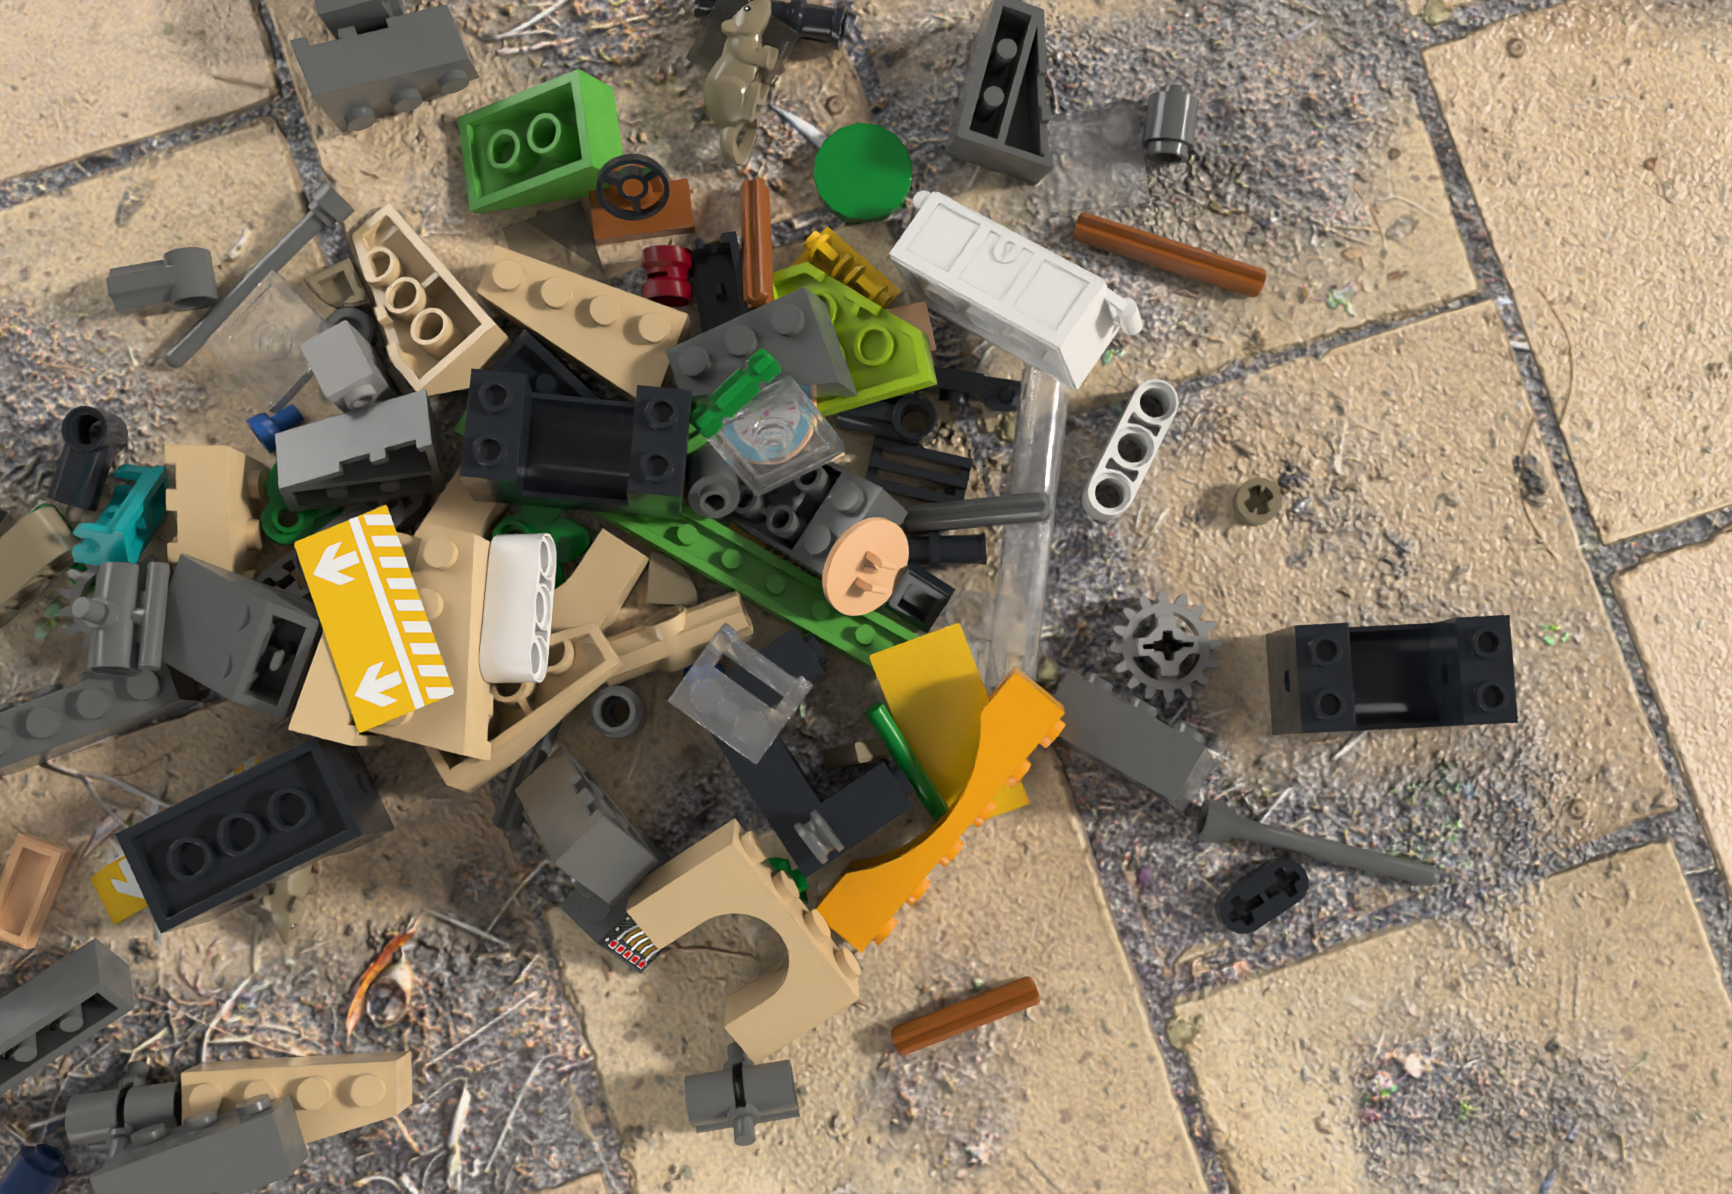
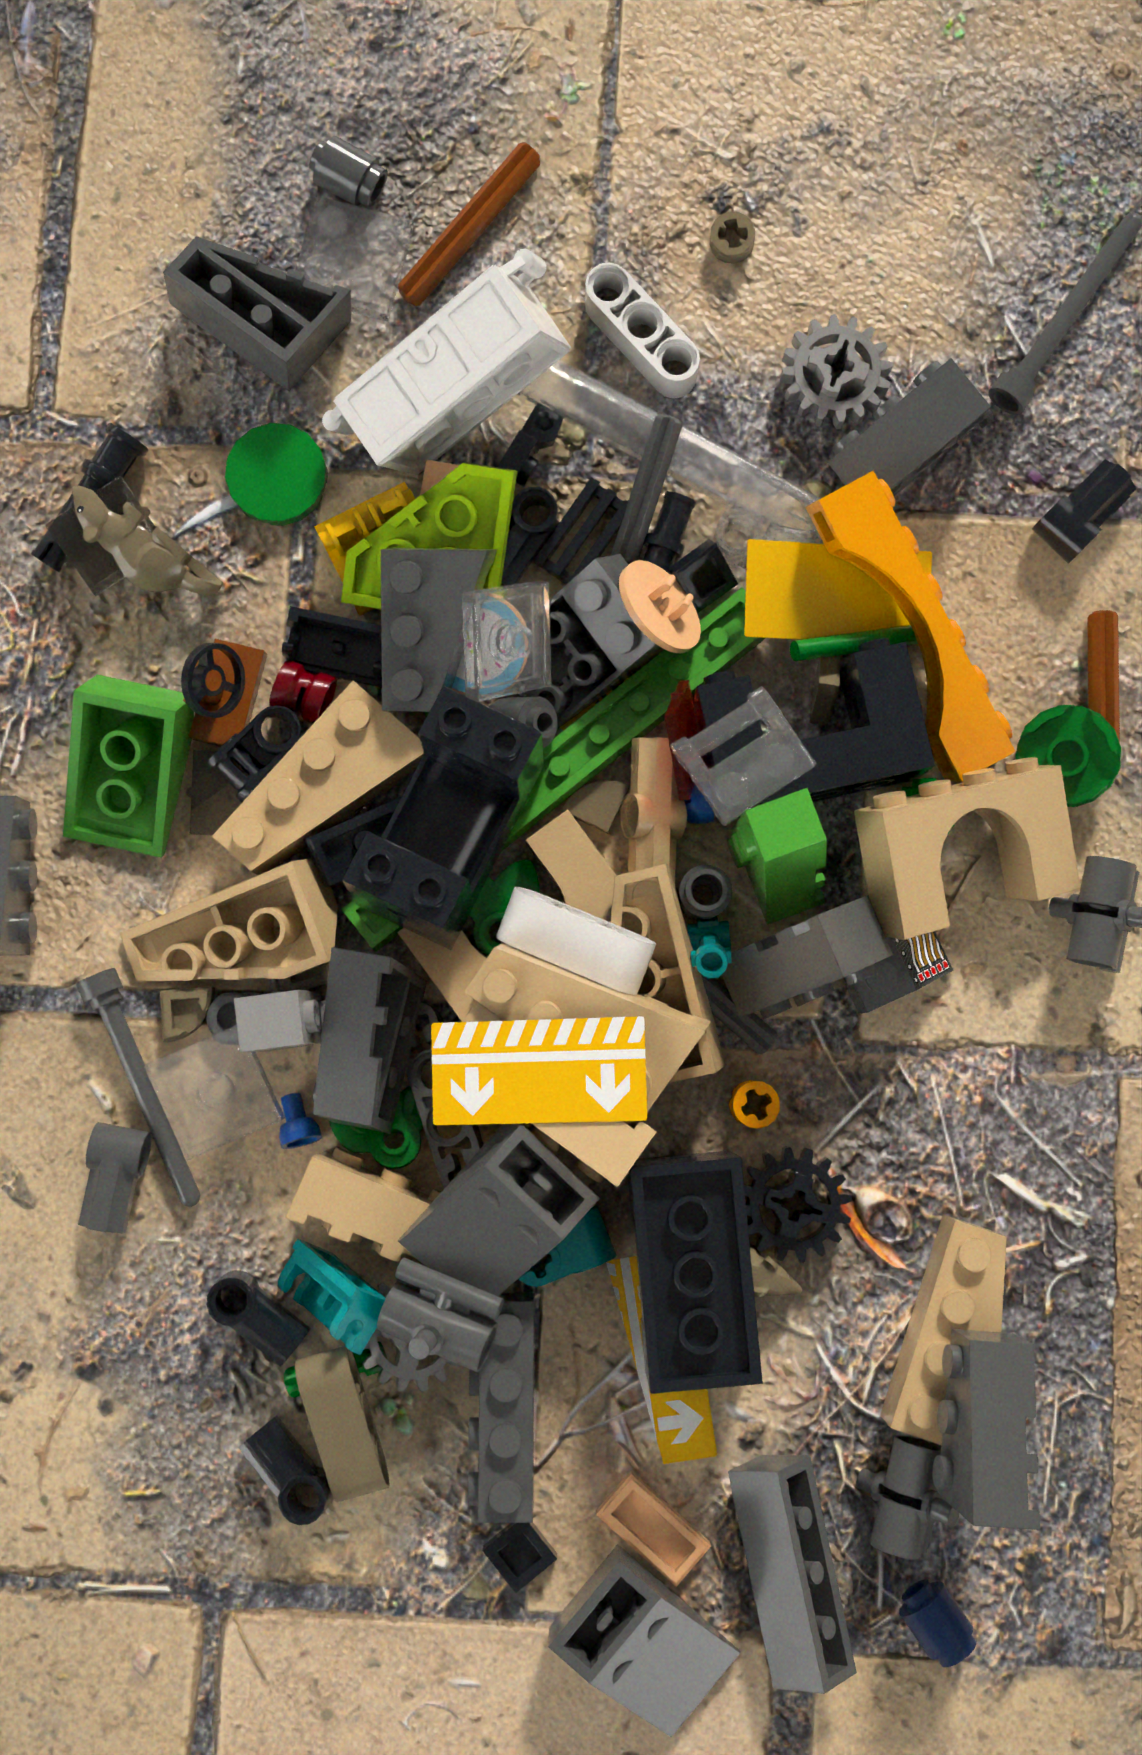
camera: 65 degrees left, 0 degrees up
green axle [689,348,782,439] -> none
dark orange axle [740,177,774,310] -> none
dark grey bush [794,809,845,864] -> none
black beam [1215,858,1309,934] -> none
black piece [1265,615,1518,735] -> none
none -> black piece [204,705,301,802]
none -> teal piece [518,1206,617,1287]
none -> clear red piece [664,680,703,800]
none -> teal bar [687,917,732,979]
none -> bright green wedge [727,788,827,925]
none -> light orange bush [728,1080,780,1129]
none -> black gear [744,1146,852,1263]
none -> green tile [1016,705,1122,807]
none -> black piece [1032,459,1137,564]

